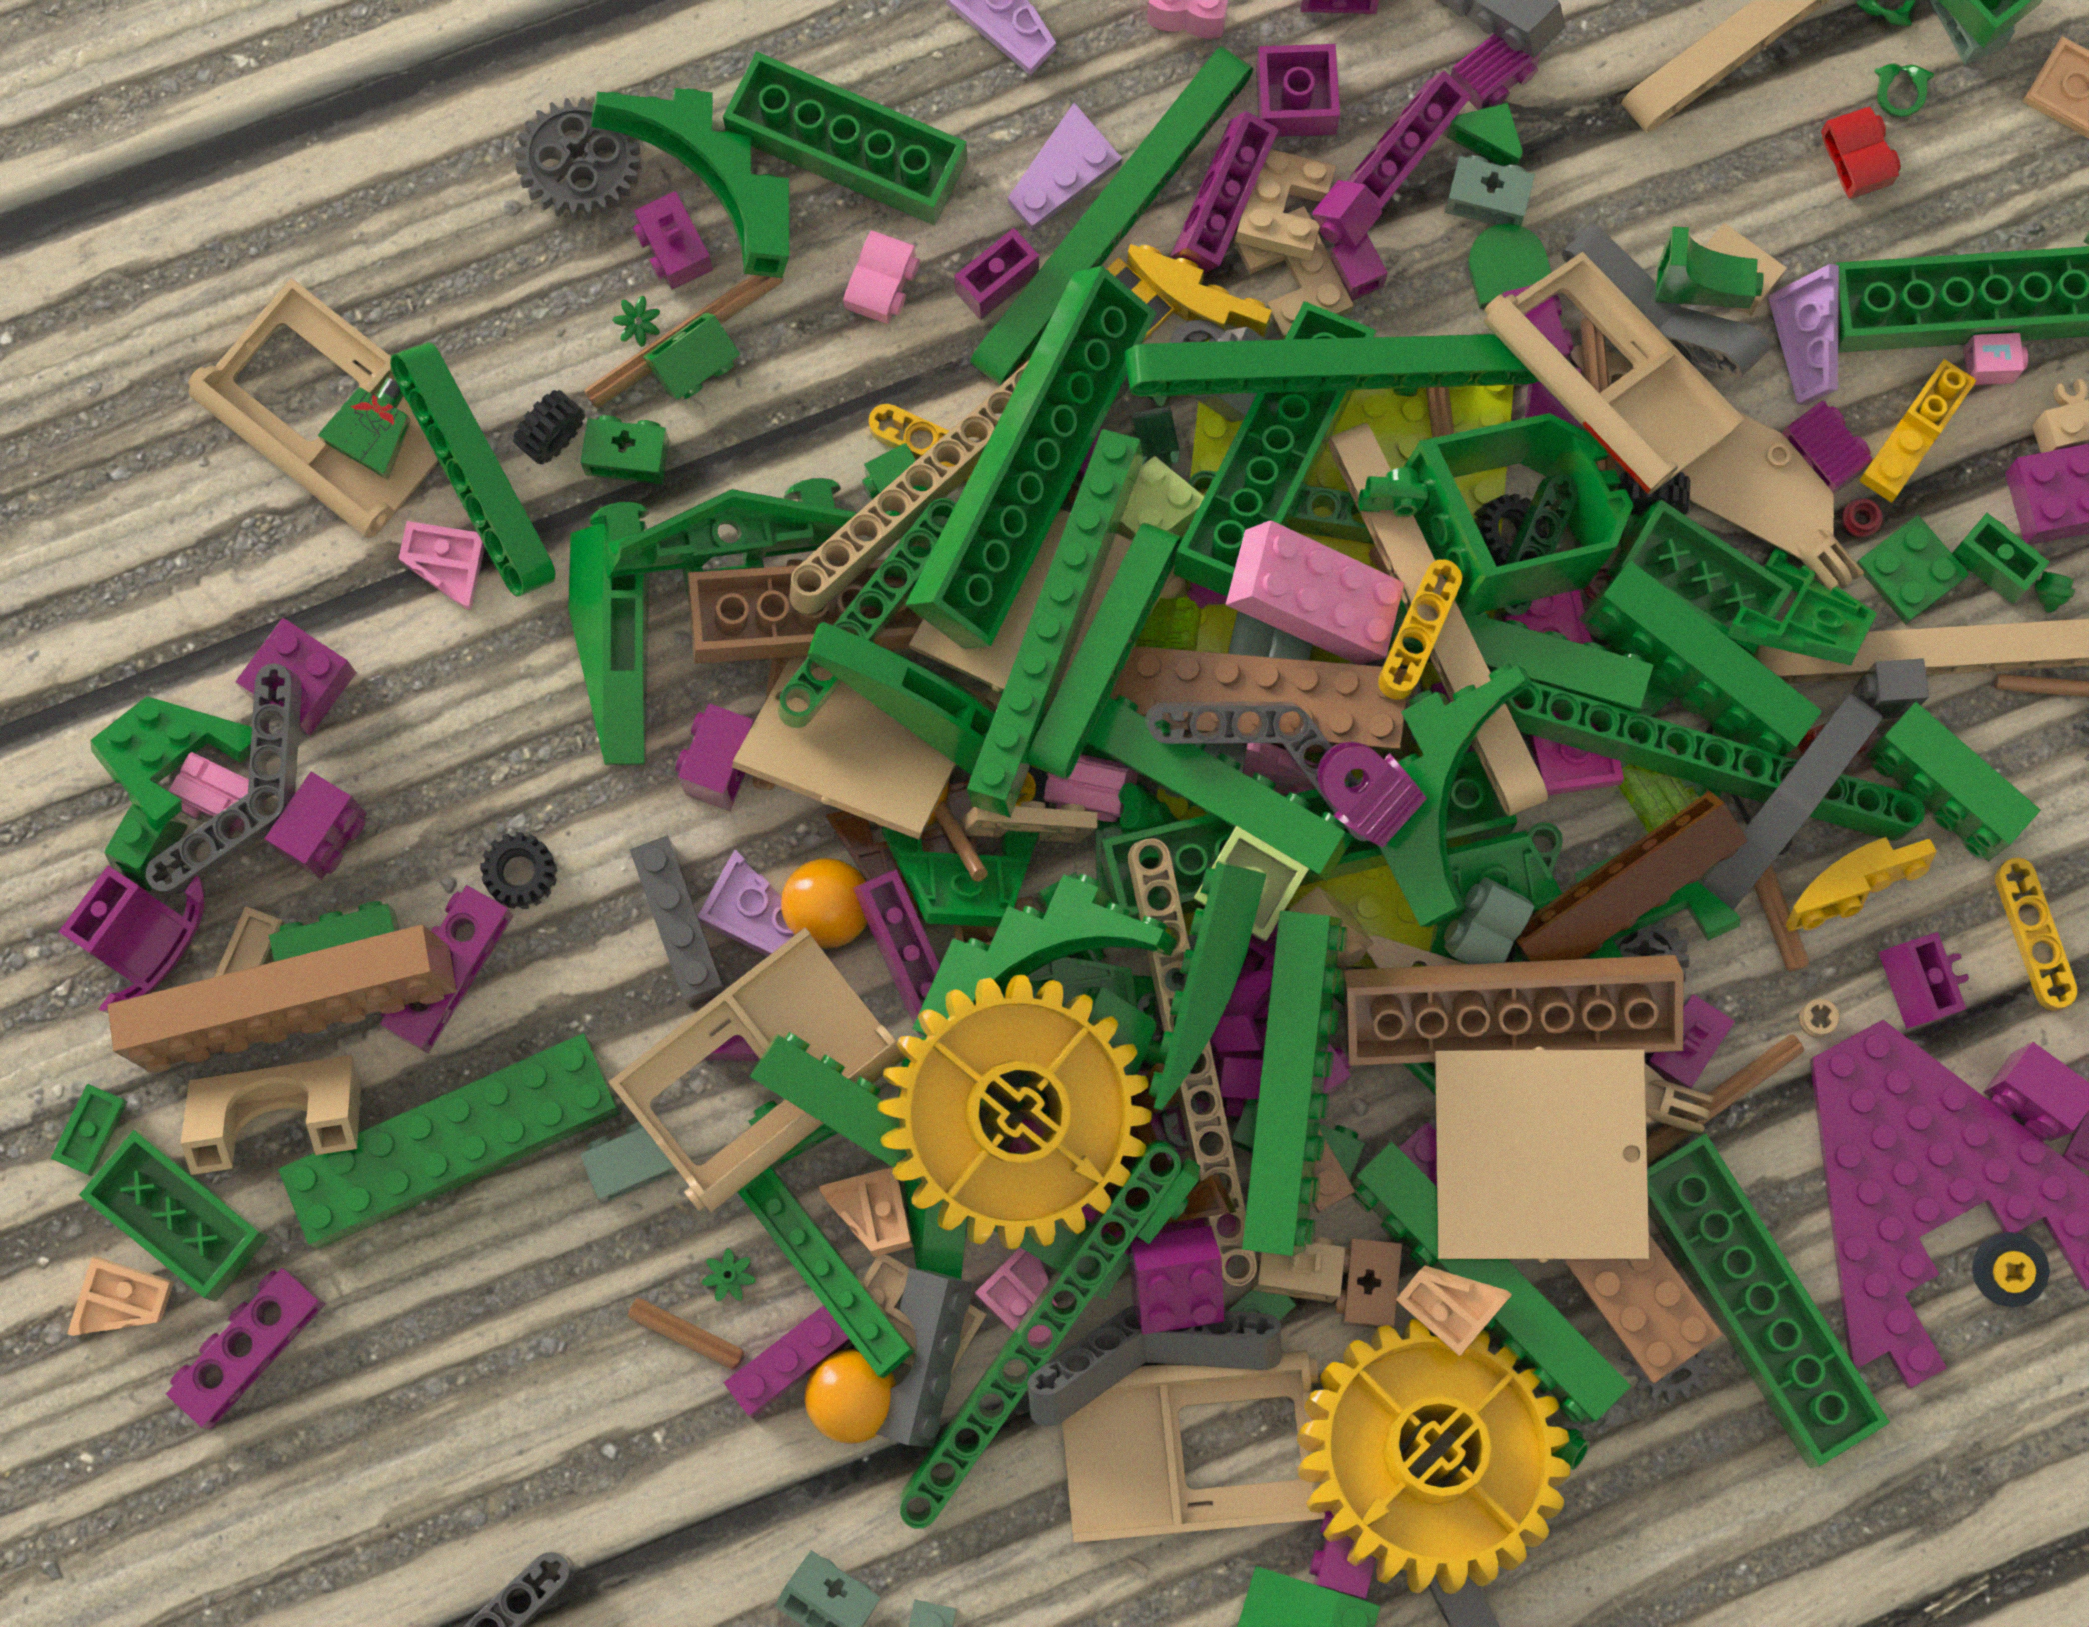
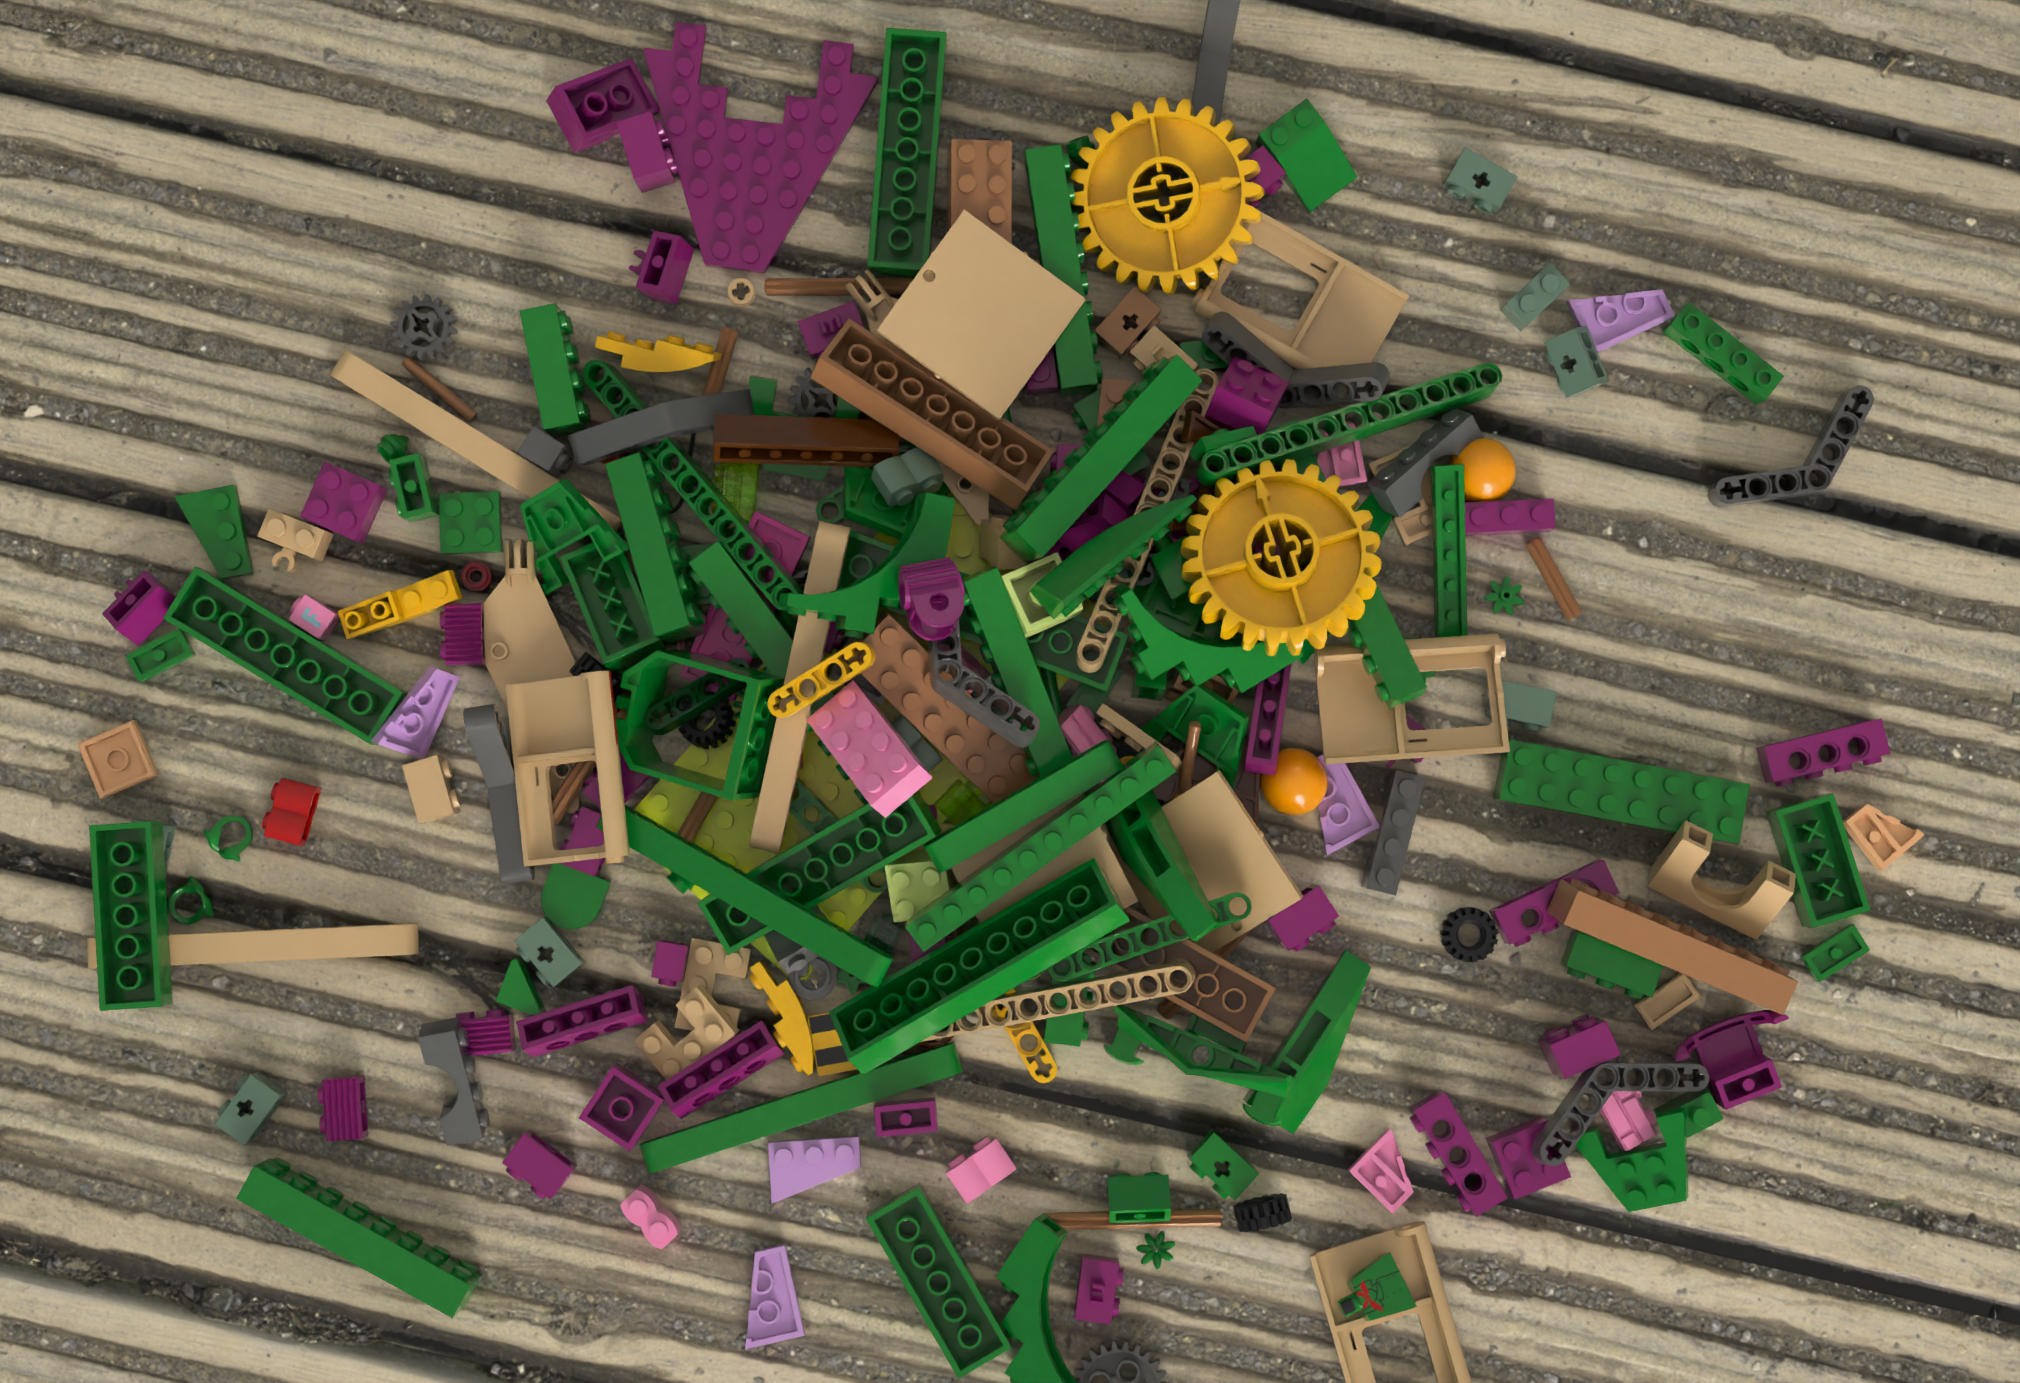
camera: 150 degrees left, 10 degrees up
green beam [390,342,556,597] -> none
light nougat wing [819,1167,914,1257] -> none
green plate [1118,783,1172,834] -> none
magenta brick [1312,180,1383,246] -> none
green plate [1358,467,1428,517] -> none
light nougat wing [1396,1266,1512,1356] -> none
green arch [1655,226,1764,309] -> none
black wheel [1972,1232,2050,1308] -> none
yellow beam [1995,857,2078,1011] -> none
none -> magenta brick [1409,1089,1508,1217]

